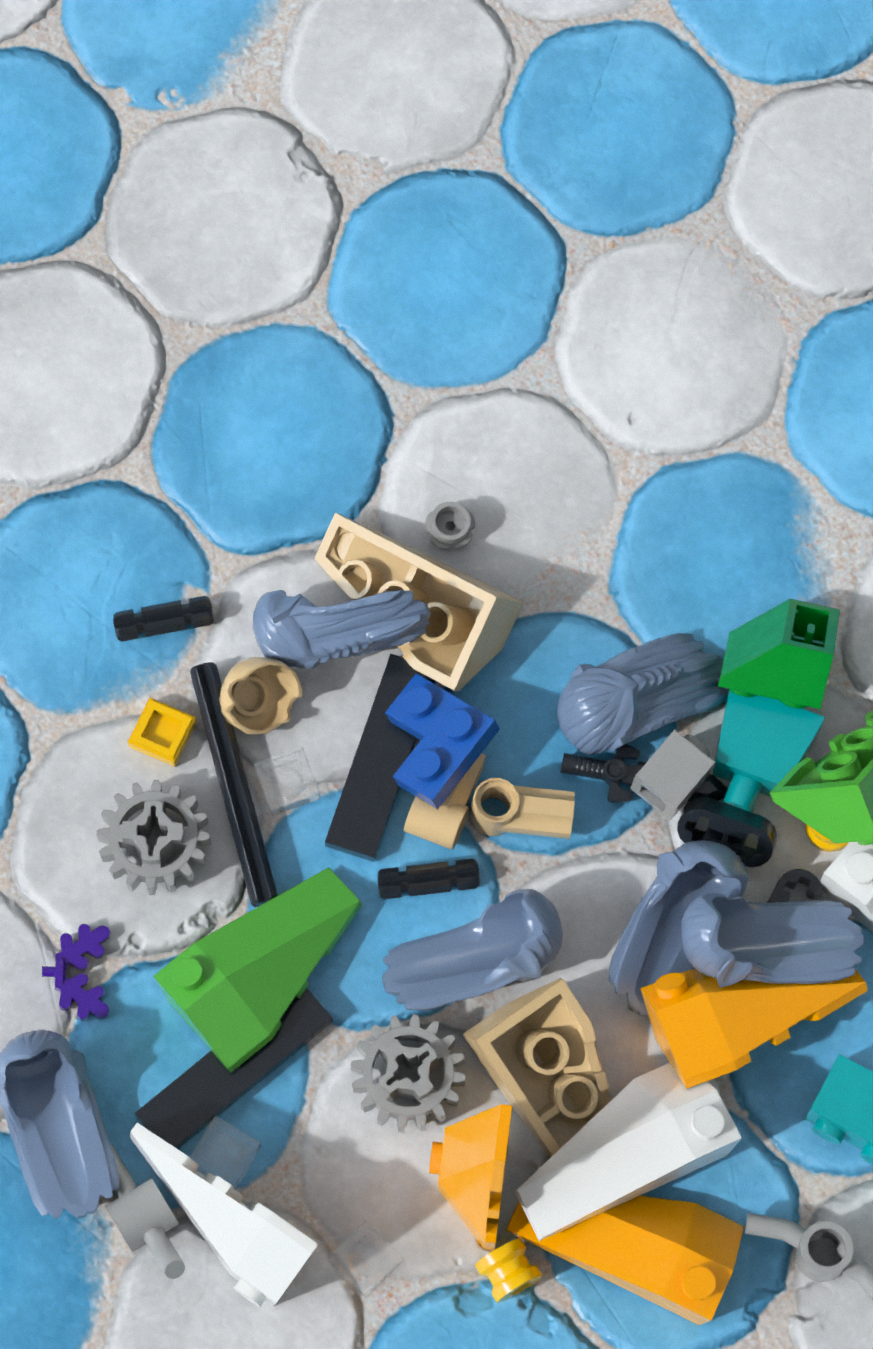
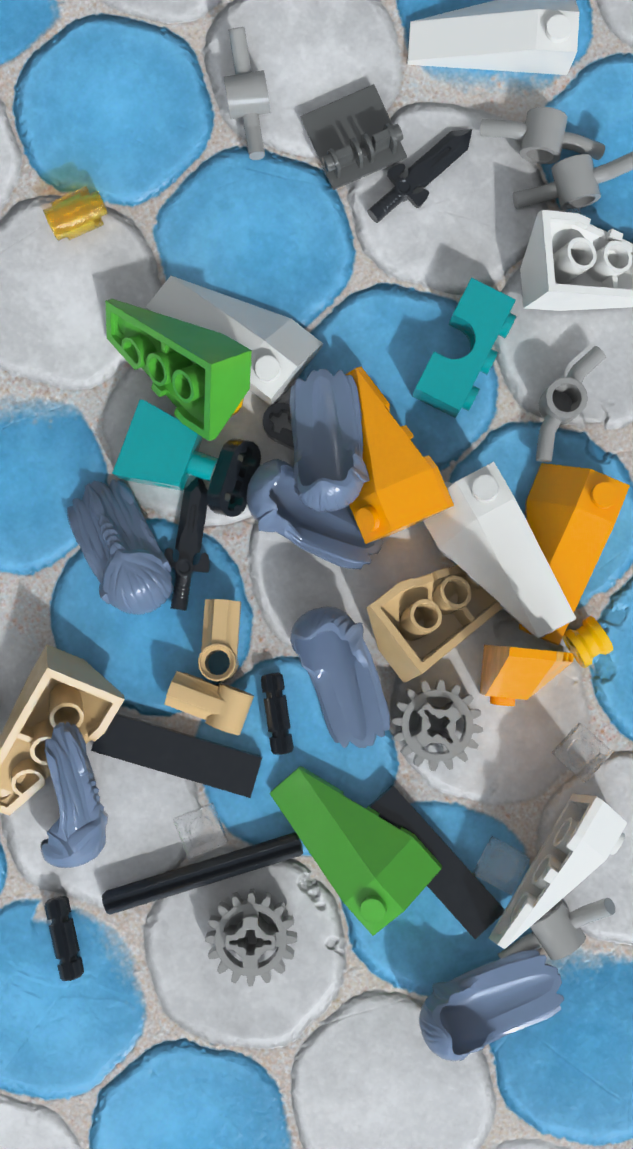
camera: 90 degrees left, 15 degrees up
dark purple animal [42,924,110,1021] -> none
yellow tile [127,697,197,767] -> none
tan hair [219,657,303,734] -> none
blue plate [385,673,500,810] -> none
light grey brick [630,730,715,821] -> none
green slope [718,599,840,709] -> none

